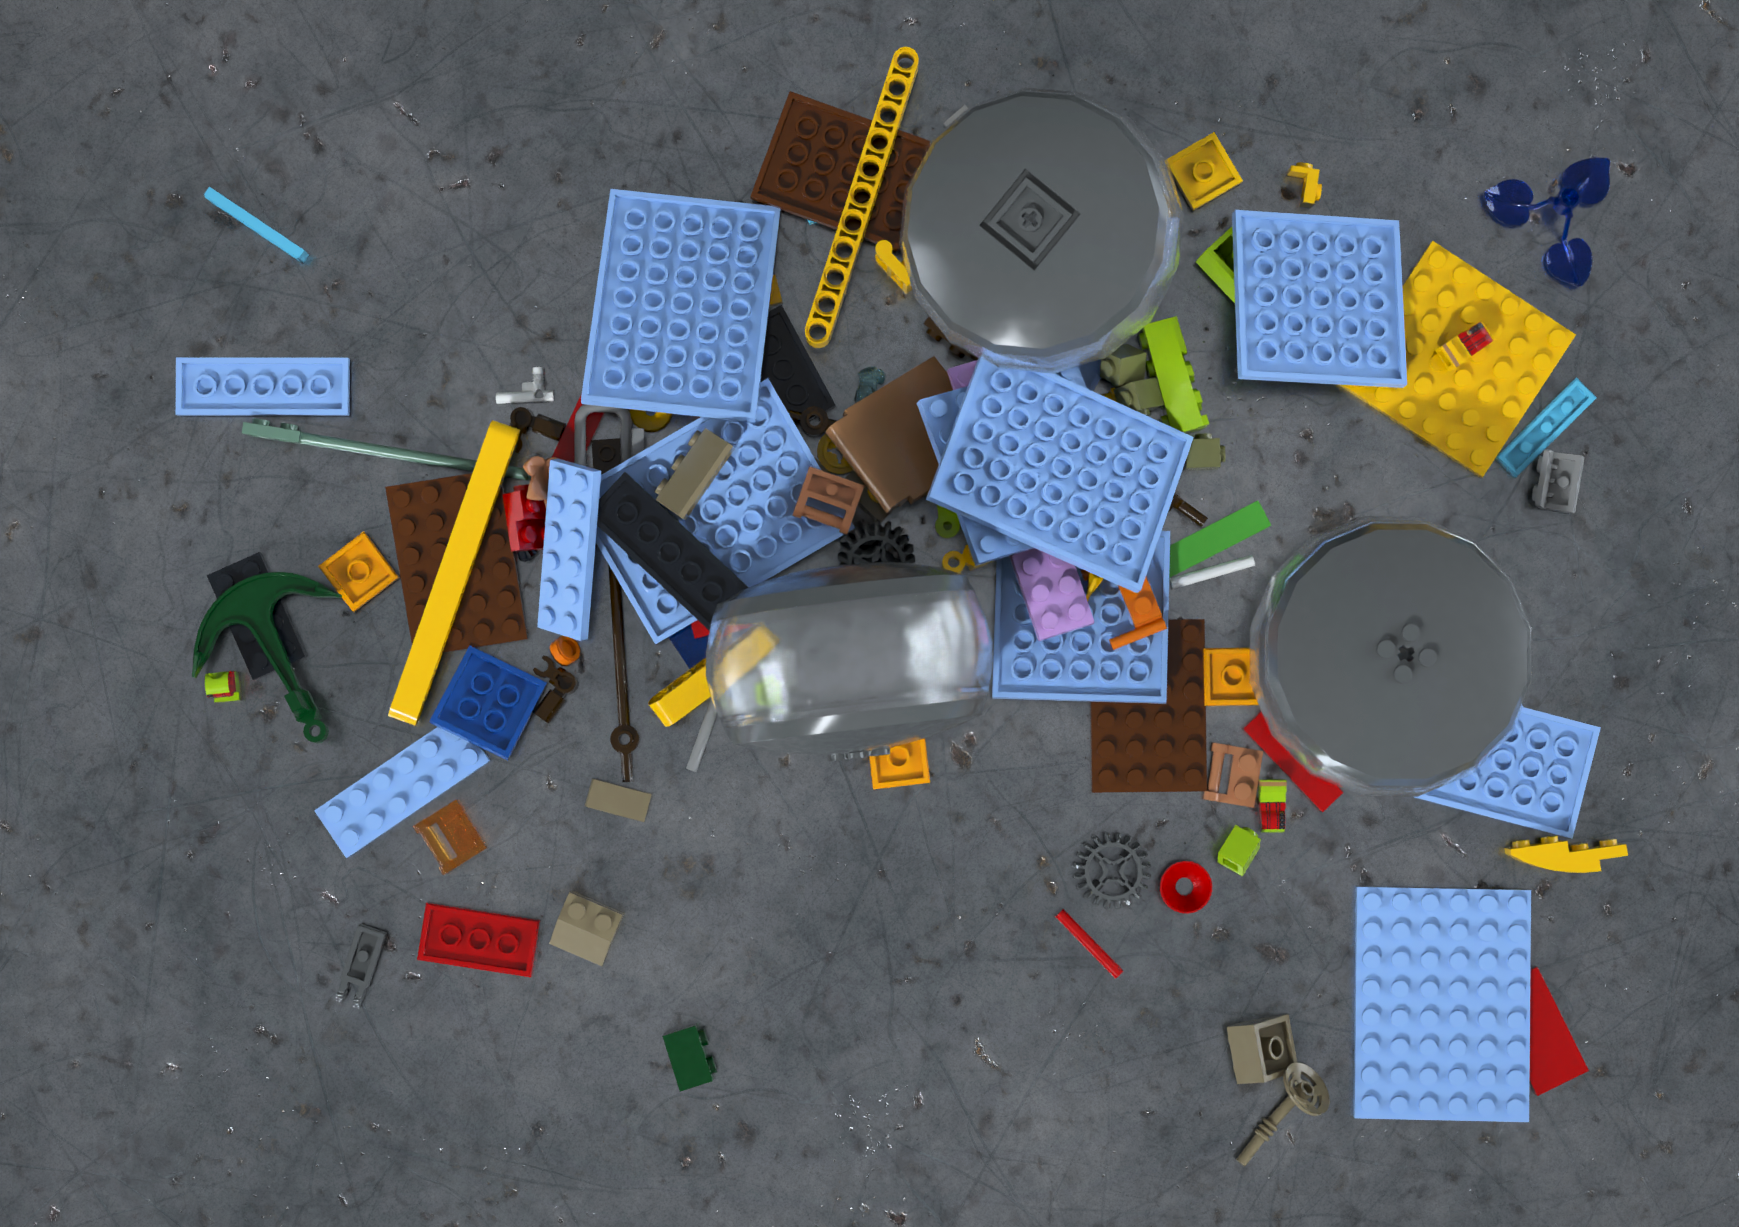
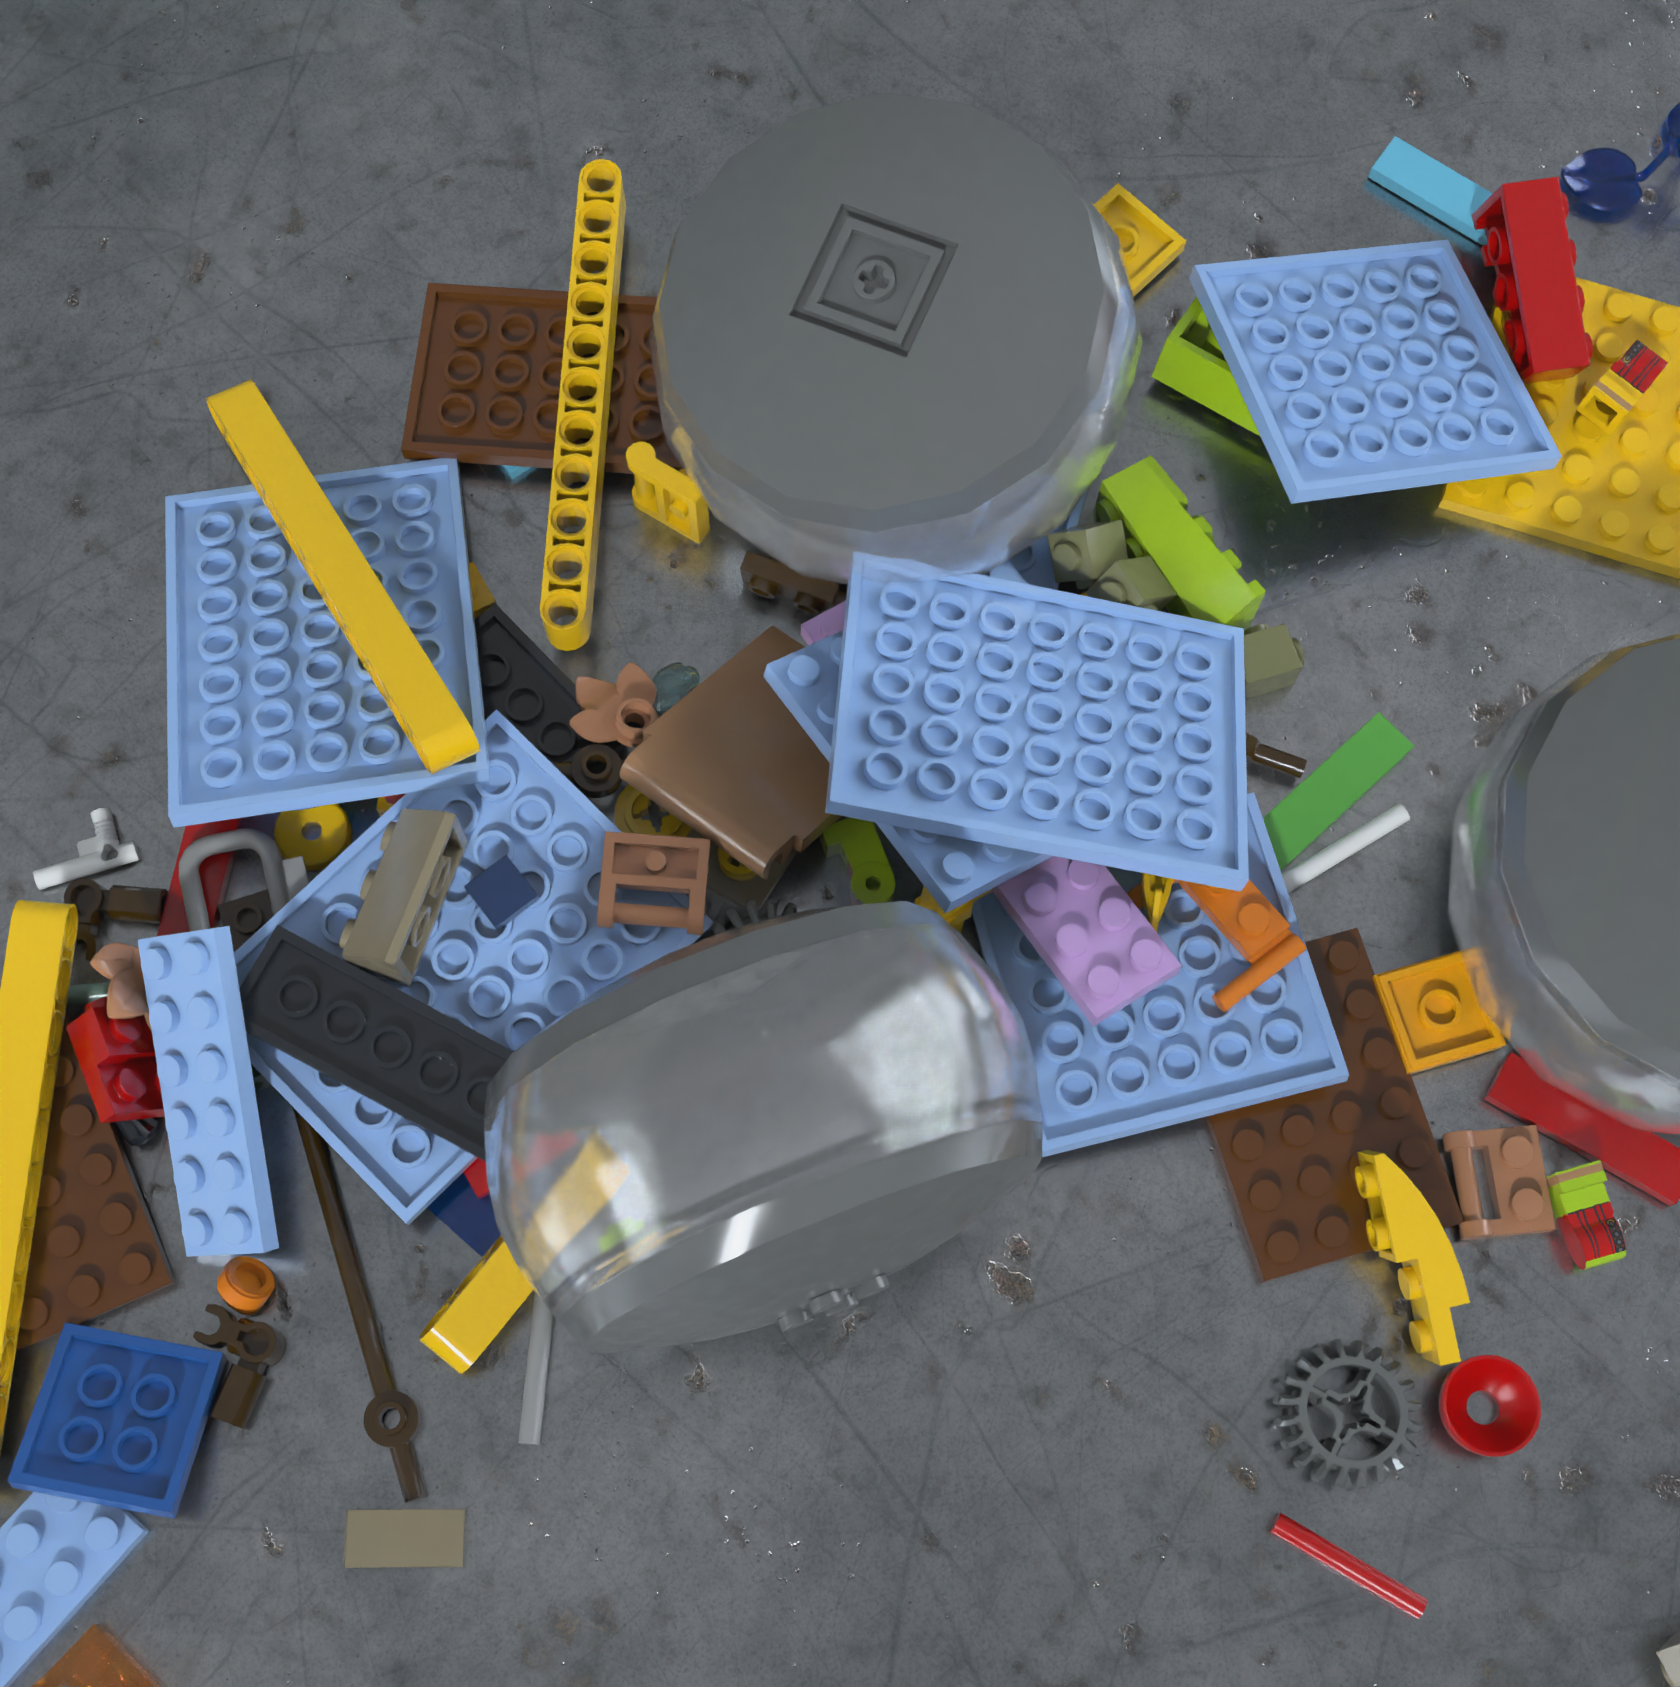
camera: 15 degrees left, 15 degrees down
light orange plate [869,738,930,789] -> none
lime brick [1218,825,1261,876] -> none
yellow bracket [1287,162,1322,208] -> none
none -> yellow beam [206,379,480,775]
none -> dark blue tile [464,855,539,931]
none -> nougat plate [569,662,659,747]
none -> yellow slope [1355,1150,1470,1366]
none -> medium azure tile [1368,136,1493,245]
none -> red wedge [1471,177,1593,384]

